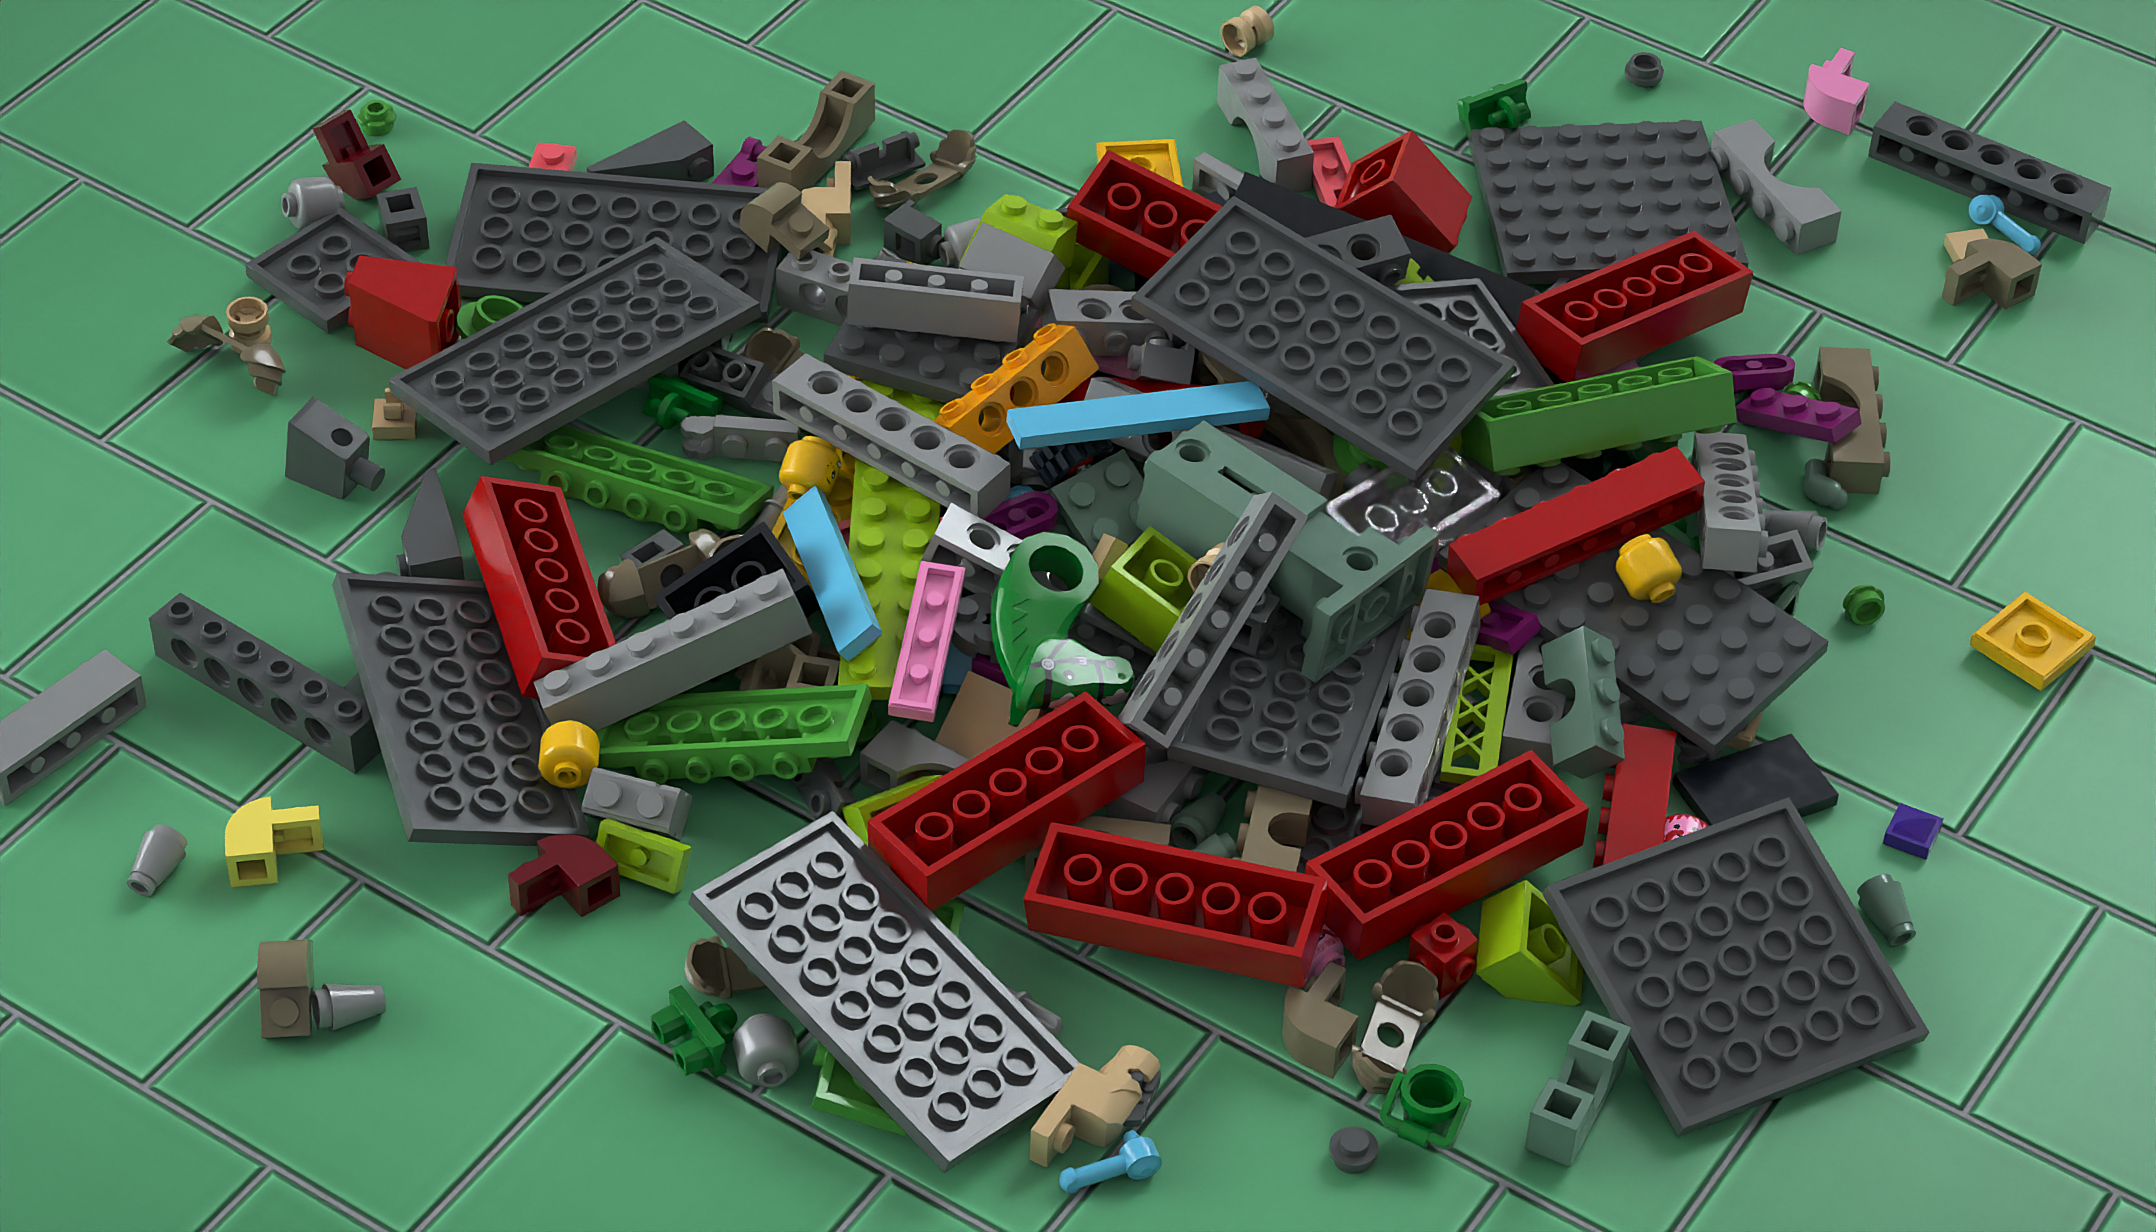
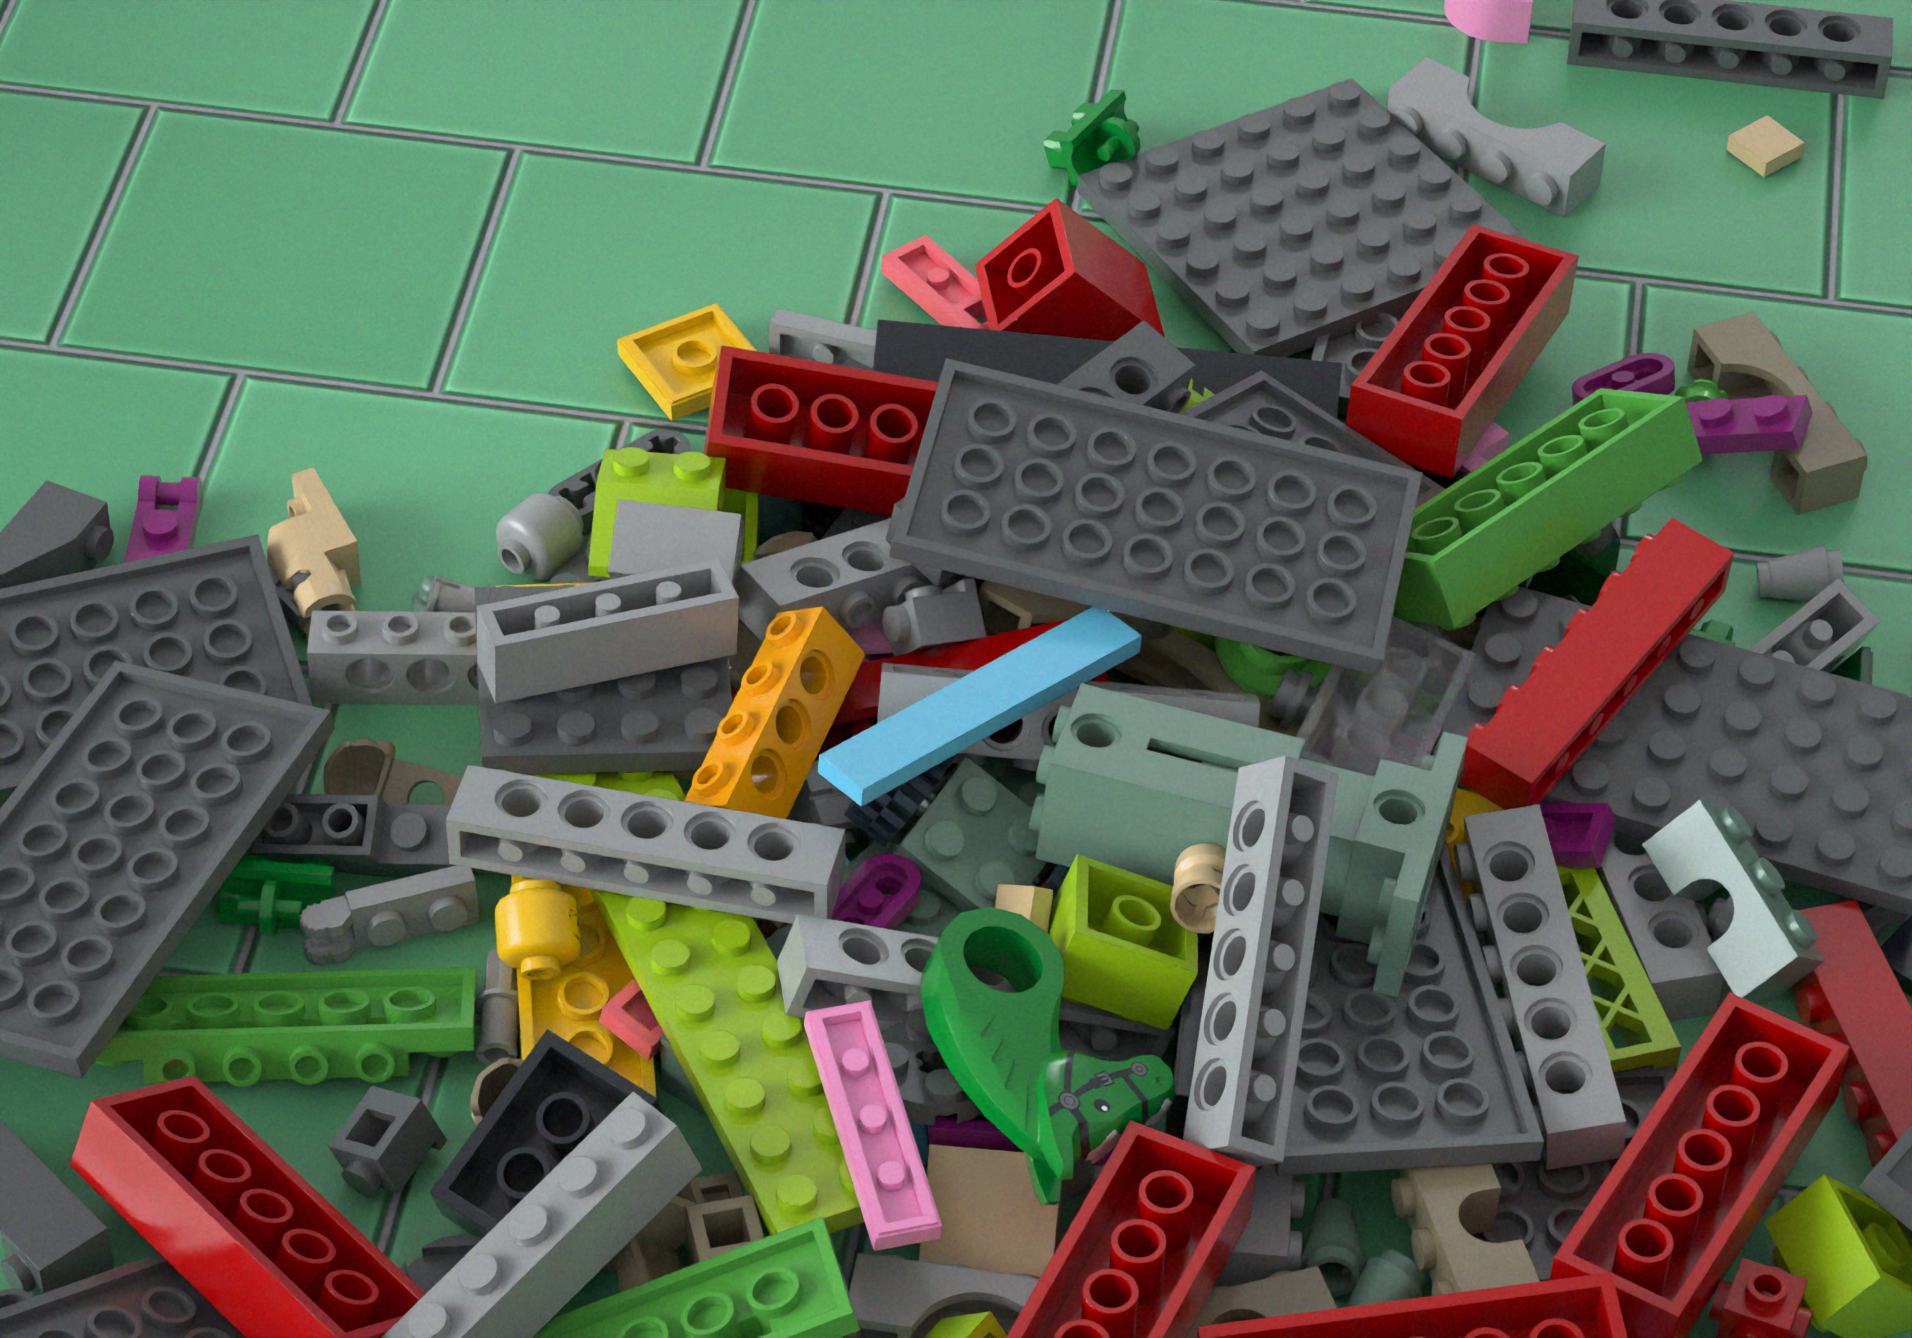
camera: 25 degrees left, 0 degrees up
dark tan piece [597,529,721,618] -> none
dark tan brick [739,182,830,260] -> none
dark tan arch [757,71,875,192] -> none
medium azure tile [782,485,882,661] -> none
dark grey hinge [842,131,926,191] -> none
dark tan piece [867,129,977,211] -> none
dark grey brick [883,199,944,265] -> none
light grey arch [1217,58,1314,193] -> none
tan wheel [1220,6,1274,57] -> none
yellow head [1616,534,1682,603] -> none
dark grey plate [1624,52,1664,88] -> none
light grey brick [1691,431,1768,573] -> none
sand green arm [1804,458,1848,510] -> none
dark tan brick [1942,239,2042,309] -> none
medium azure piece [1969,195,2041,255] -> none

